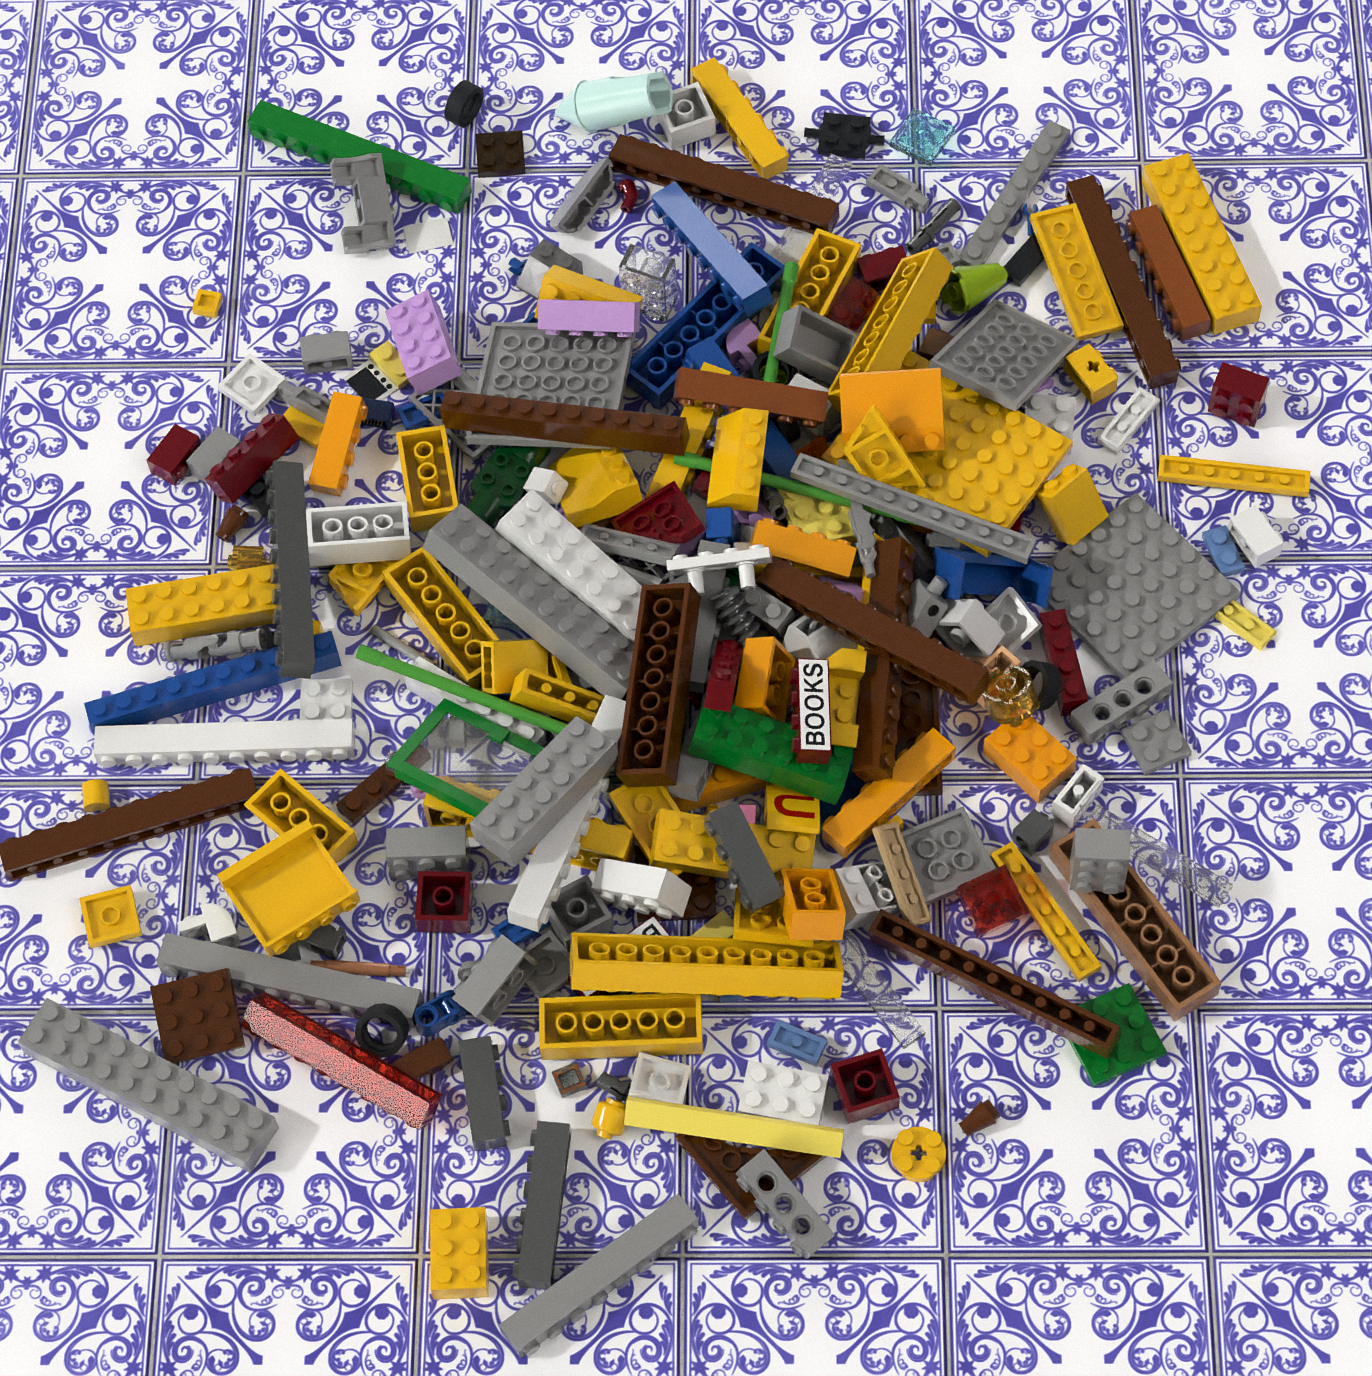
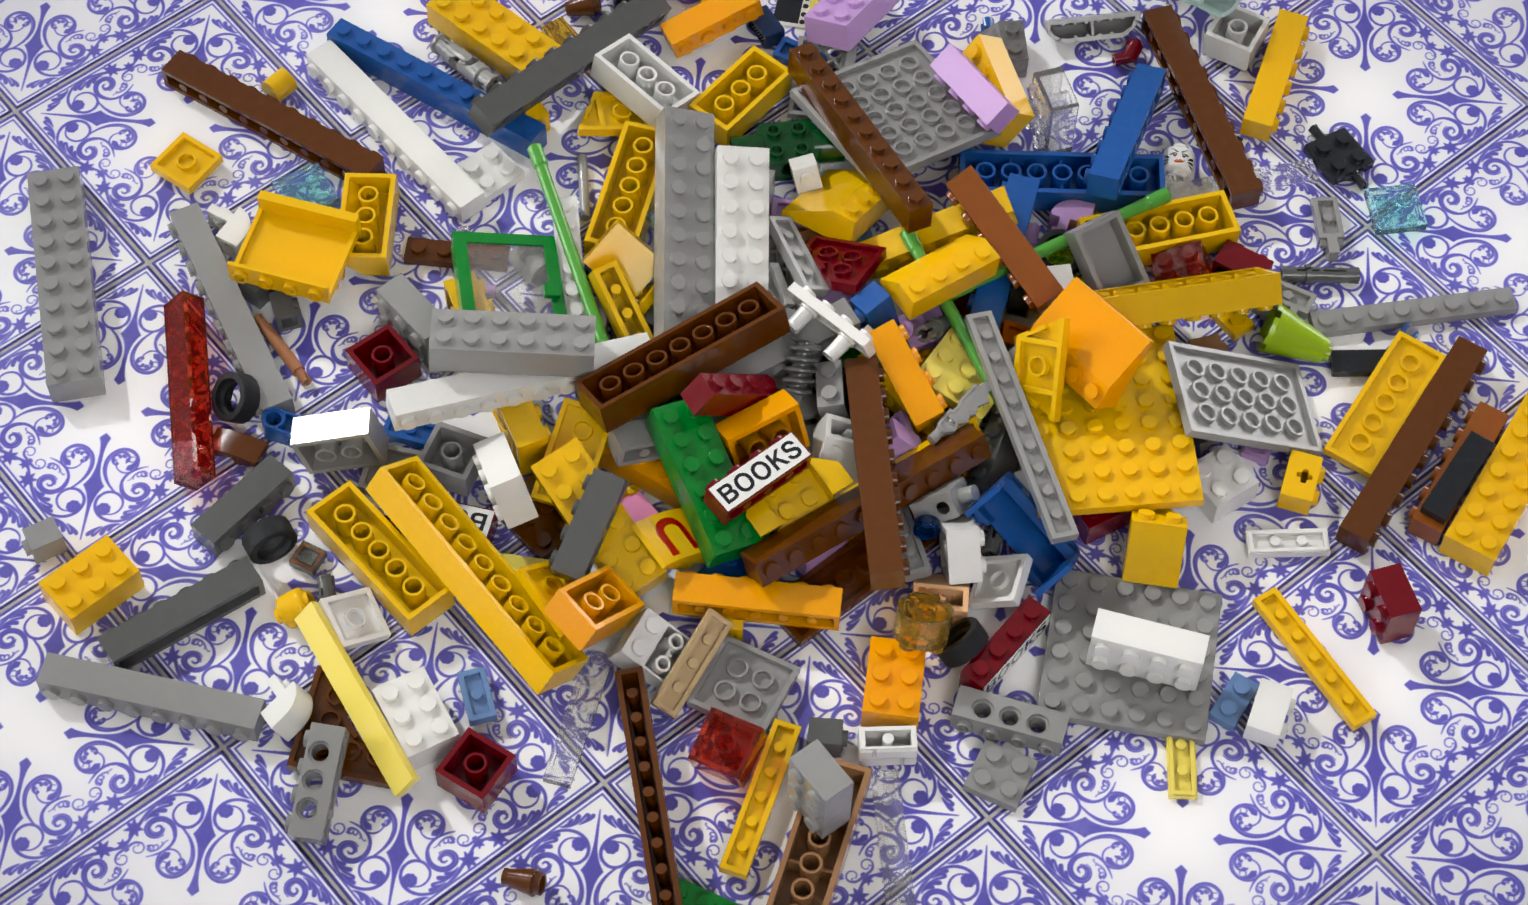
camera: 45 degrees right, 5 degrees down
reddish brown plate [150,968,245,1064] -> none
yellow plate [891,1127,946,1182] -> none
none -> light grey brick [21,516,68,564]
none -> black tyre [242,515,298,565]
none -> white brick [261,674,313,742]
none -> clear light blue plate [271,162,340,207]
none -> clear blue tile [913,515,941,540]
none -> white brick [1085,608,1210,691]
none -> white head [1163,143,1196,183]
none -> black tile [1419,431,1495,525]

